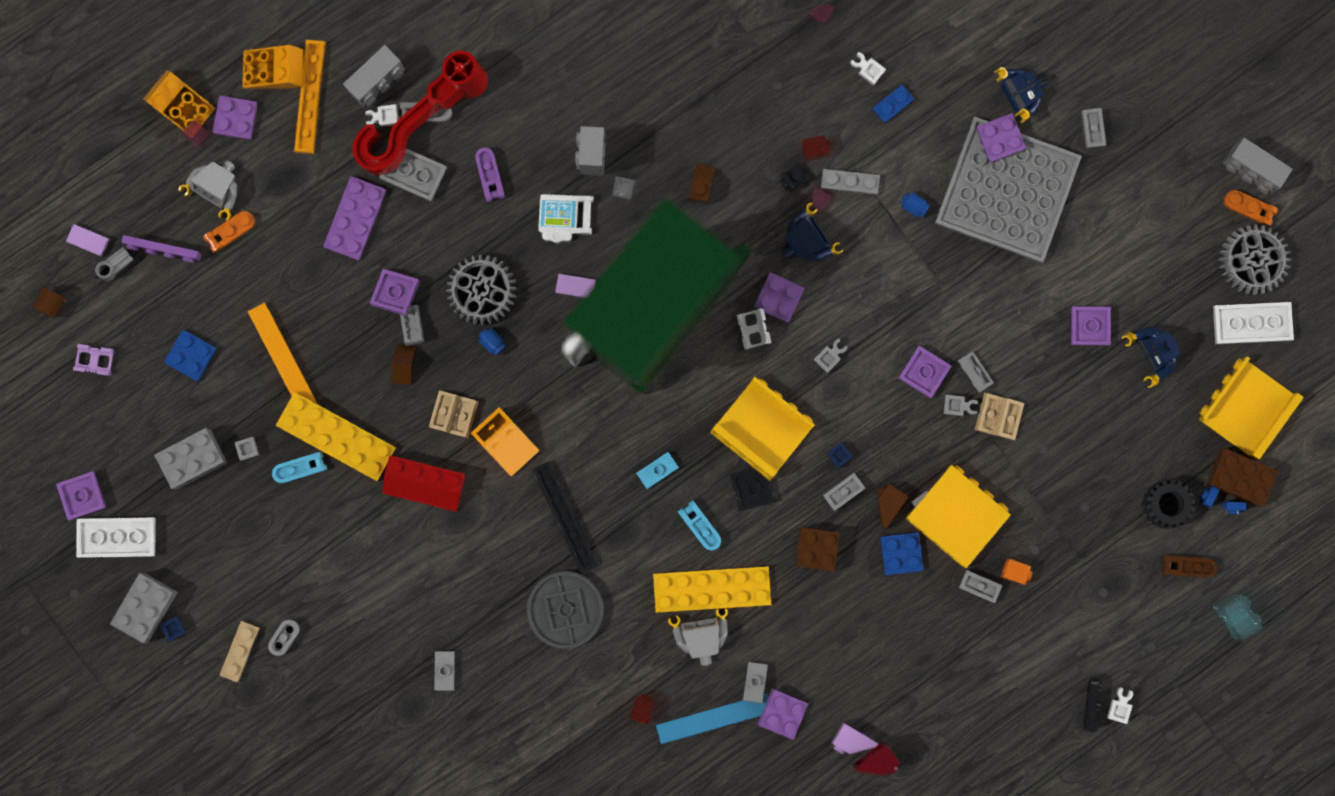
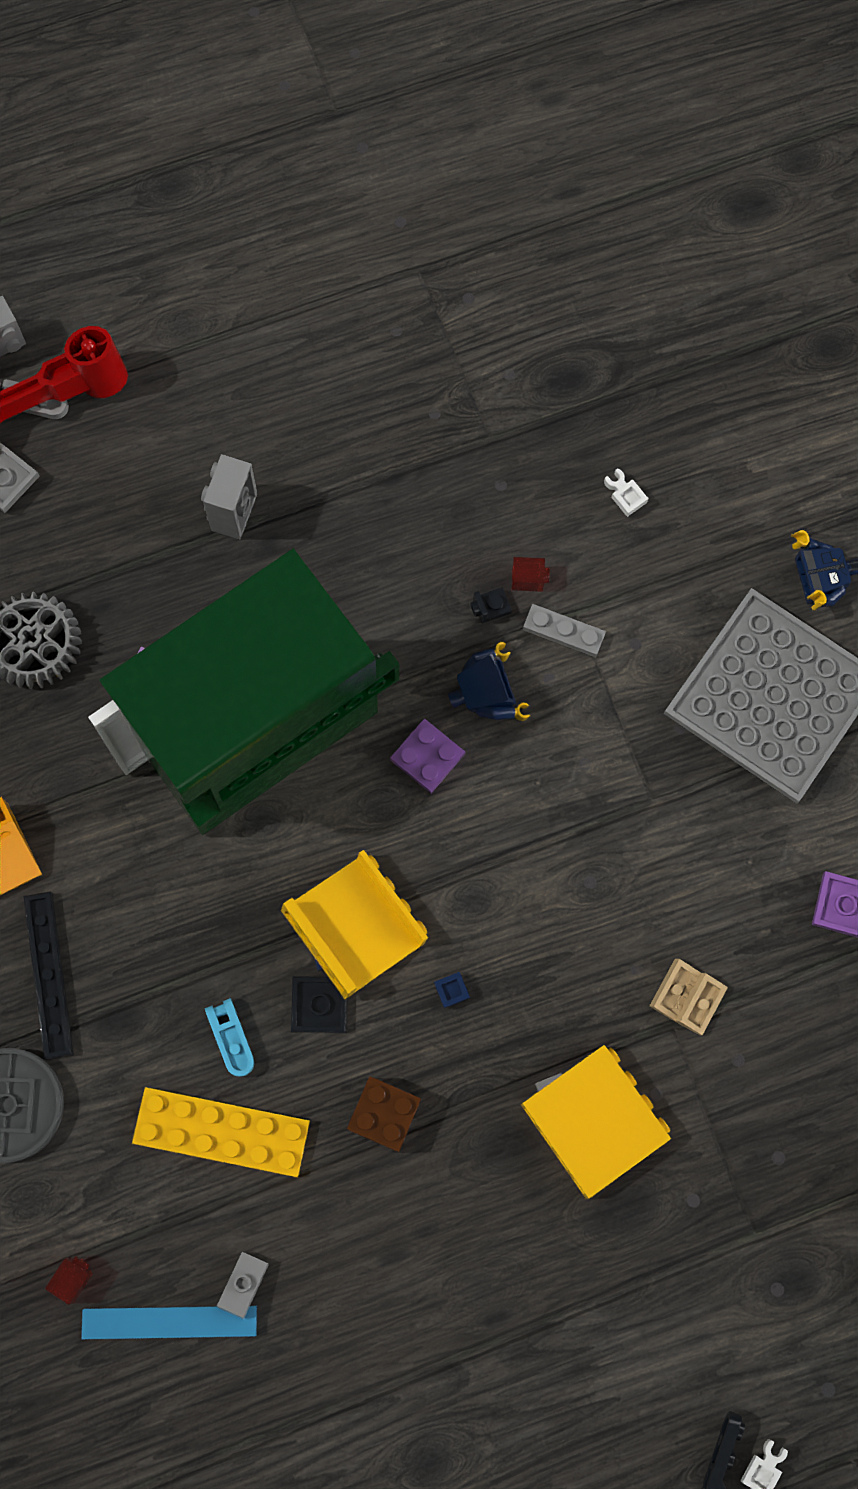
camera: 10 degrees right, 10 degrees down
medium lavender plate [475,148,505,202] -> none
blue brick [478,328,507,356] -> none
piece [539,194,594,244] -> none
clear plate [612,176,635,200] -> none
medium azure plate [636,452,679,489] -> none
light grey torso [668,608,728,666] -> none
reddish brown slope [688,164,715,205] -> none
white piece [736,309,771,350] -> none
medium lavender plate [757,689,808,740] -> none
clear pink tile [809,5,835,24] -> none
clear pink tile [812,186,831,213] -> none
light grey plate [814,339,848,373] -> none
light grey plate [823,473,865,511] -> none
lavender slope [831,723,878,755] -> none
dark red slope [852,742,900,775] -> none
blue plate [872,85,914,124] -> none
reddish brown slope [877,484,908,529] -> none
blue plate [880,532,924,575] -> none
medium lavender plate [898,346,951,399] -> none
blue brick [900,192,930,218] -> none
light grey plate [943,395,978,416] -> none
light grey plate [958,351,994,393] -> none
light grey plate [958,570,1002,603] -> none
medium lavender plate [976,113,1026,163] -> none
orange brick [1000,559,1032,585] -> none

